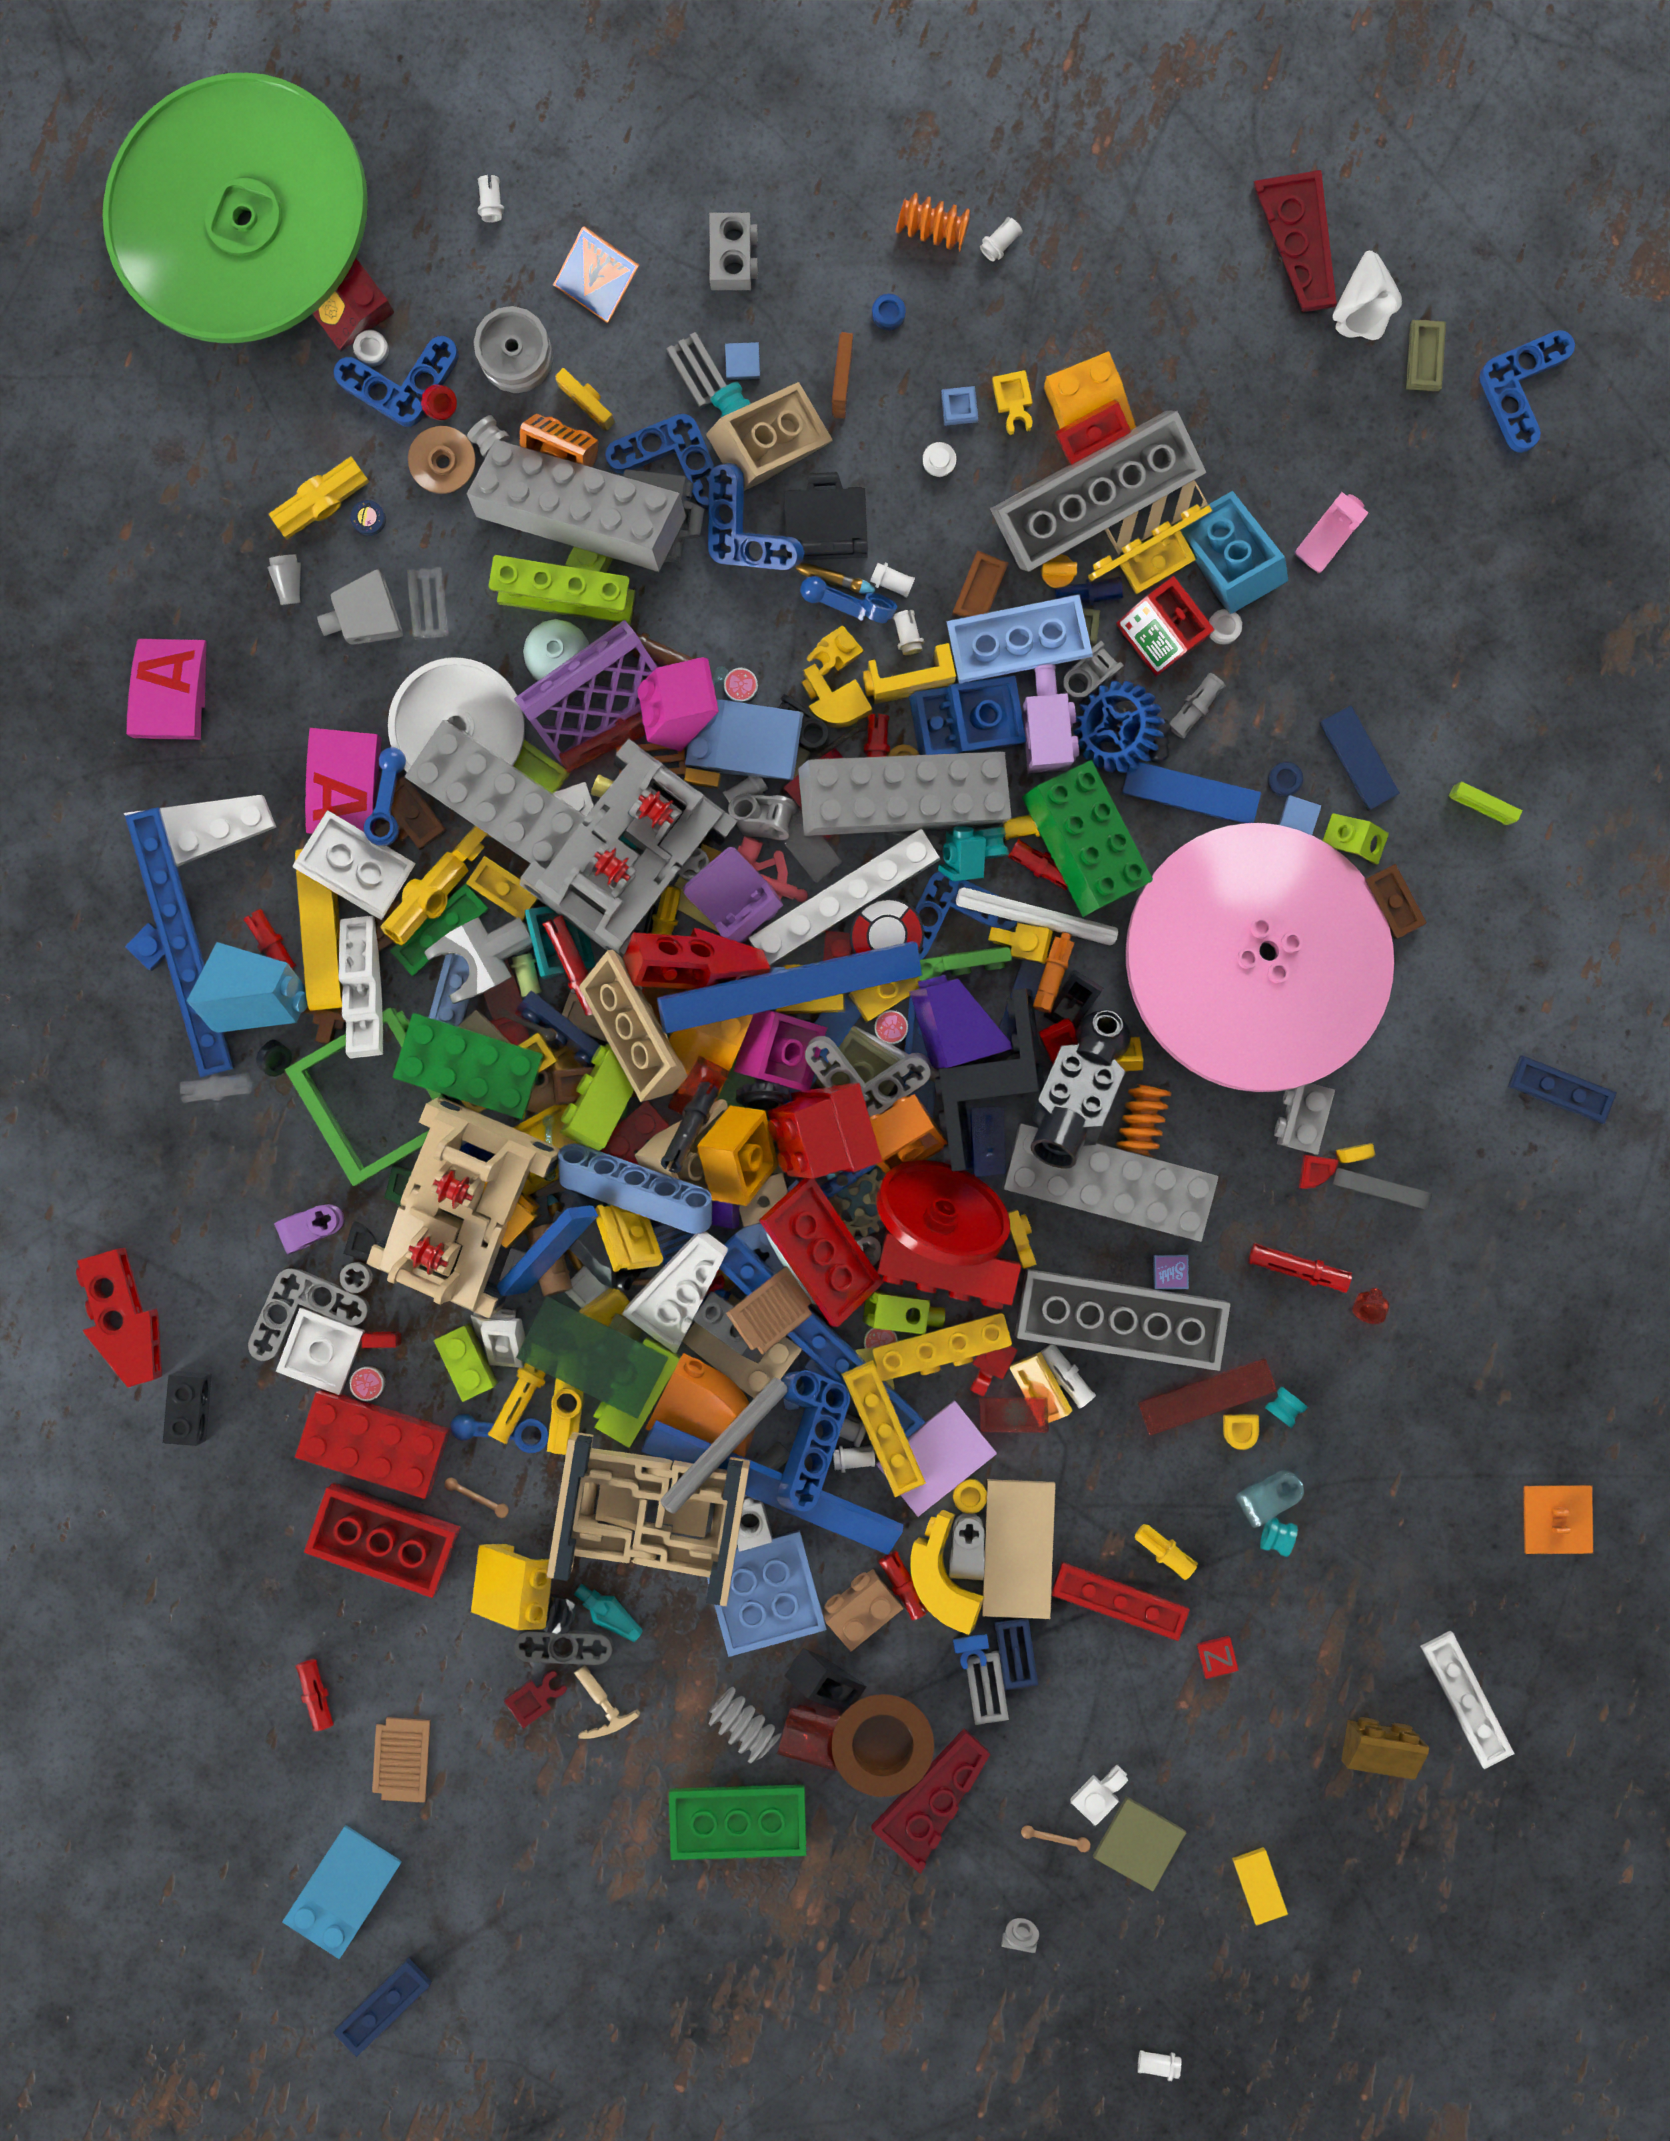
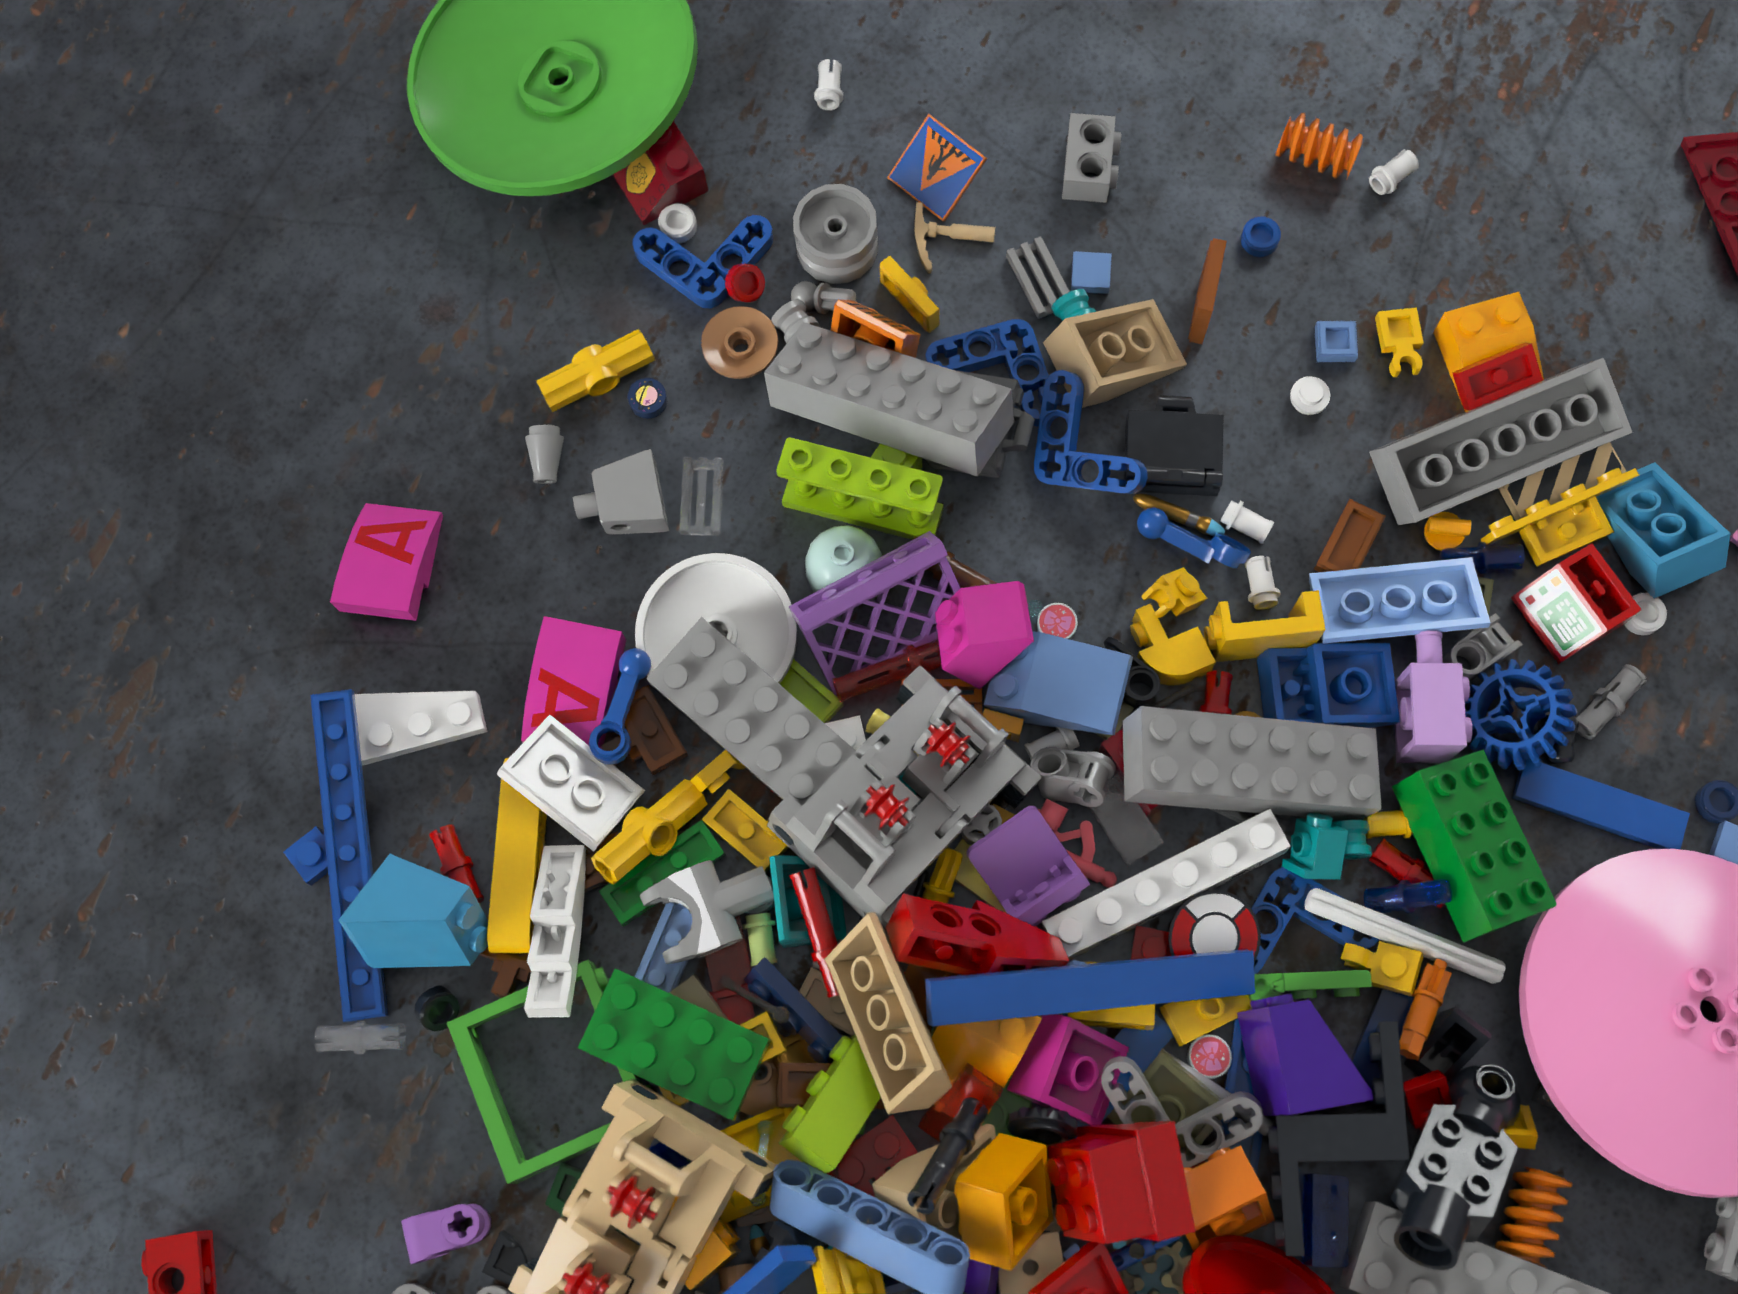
camera: 15 degrees right, 15 degrees down
none -> light grey axle [791,281,857,314]
none -> tan piece [914,202,995,274]
none -> clear blue axle [1364,879,1452,913]

